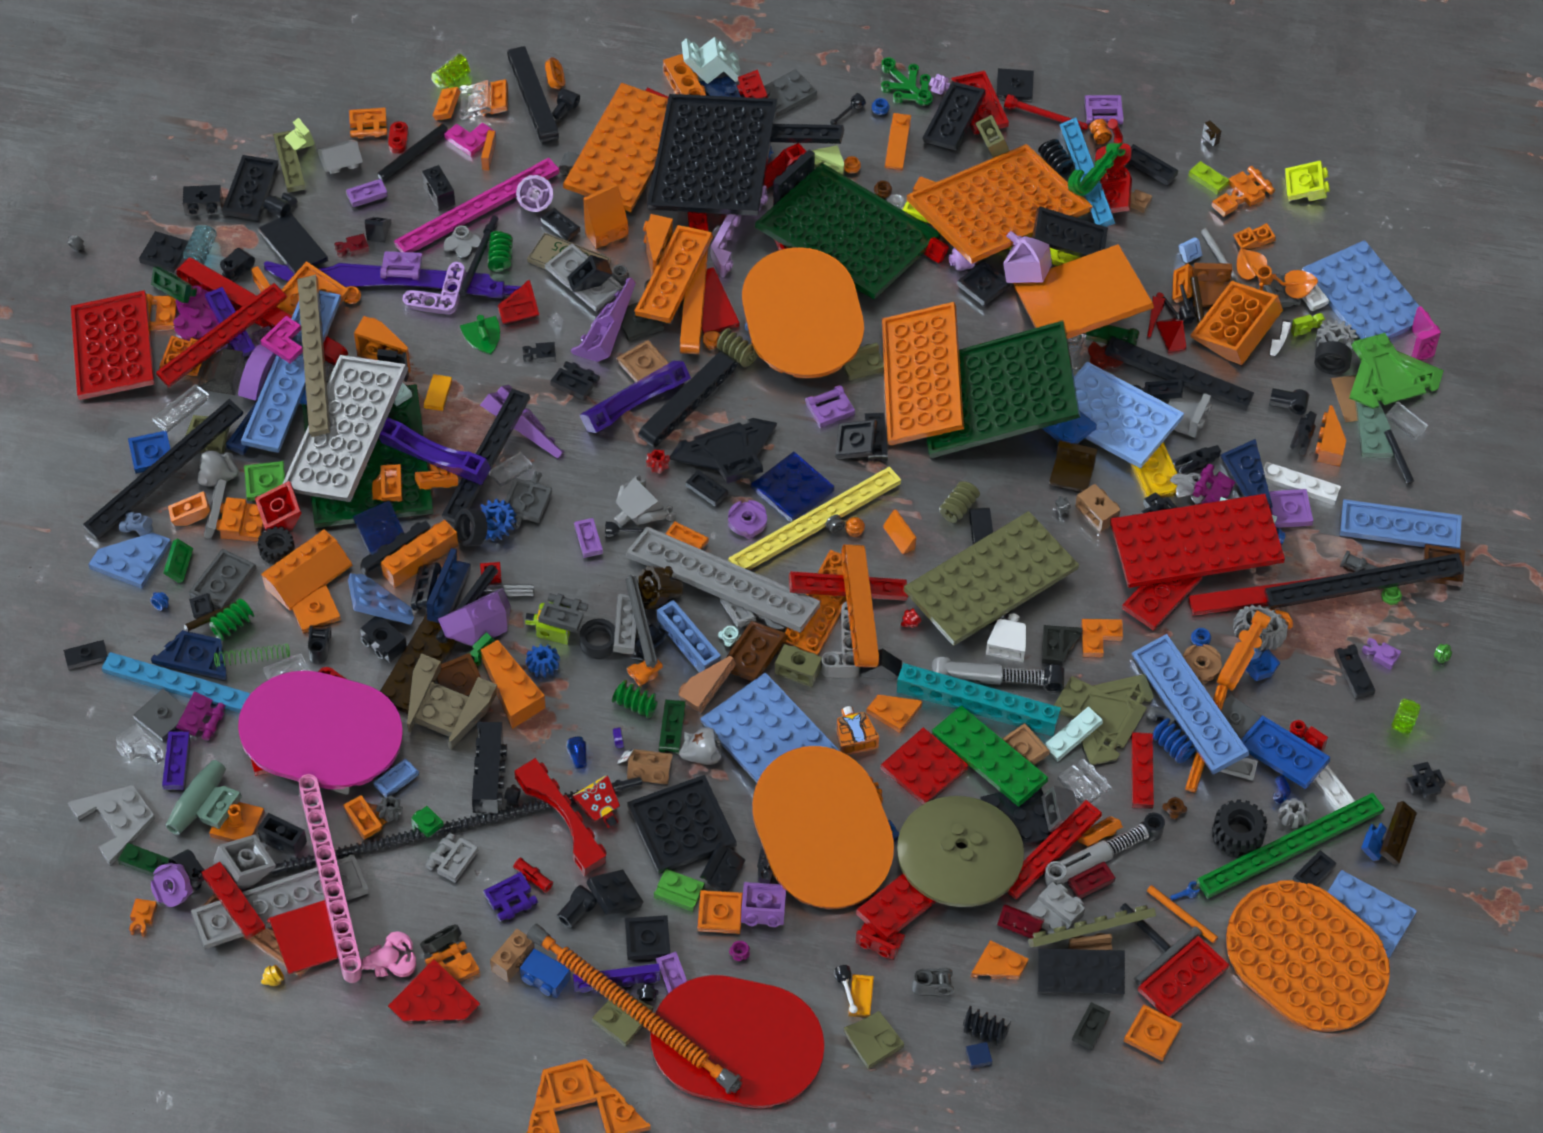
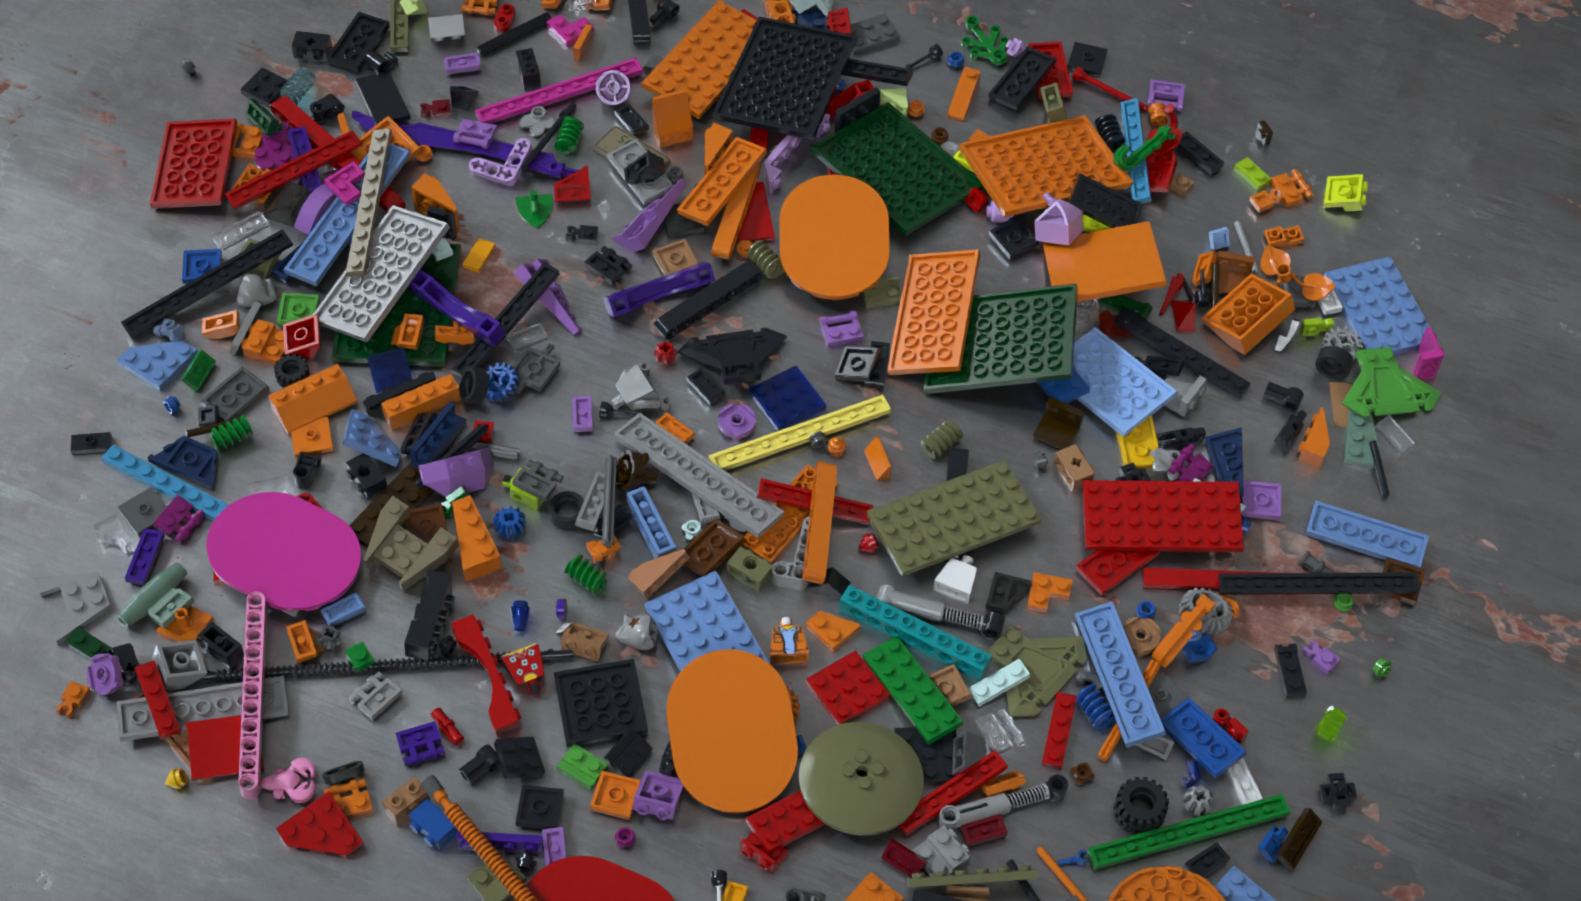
camera: 10 degrees right, 0 degrees up
bright green piece [214,644,290,667] -> none
dark green plate [659,699,686,754] -> none
white plate [1263,462,1341,505] -> none

